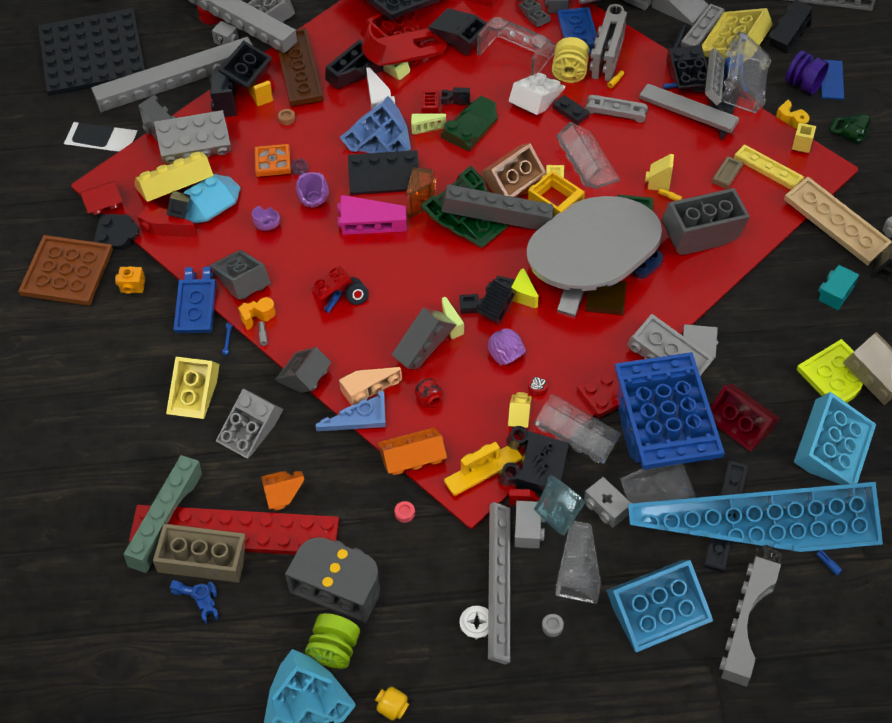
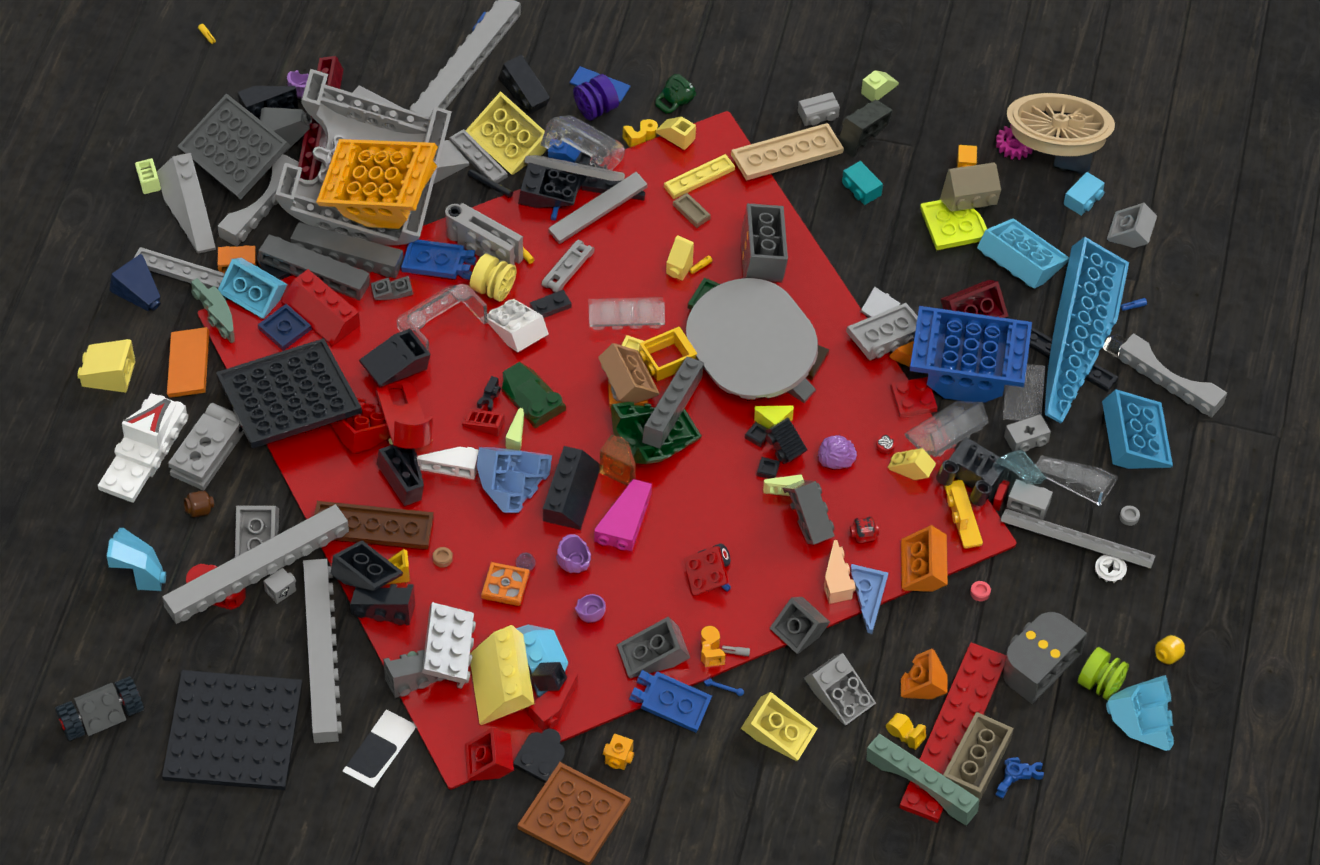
camera: 75 degrees left, 0 degrees up
none -> yellow leg [886,713,926,750]

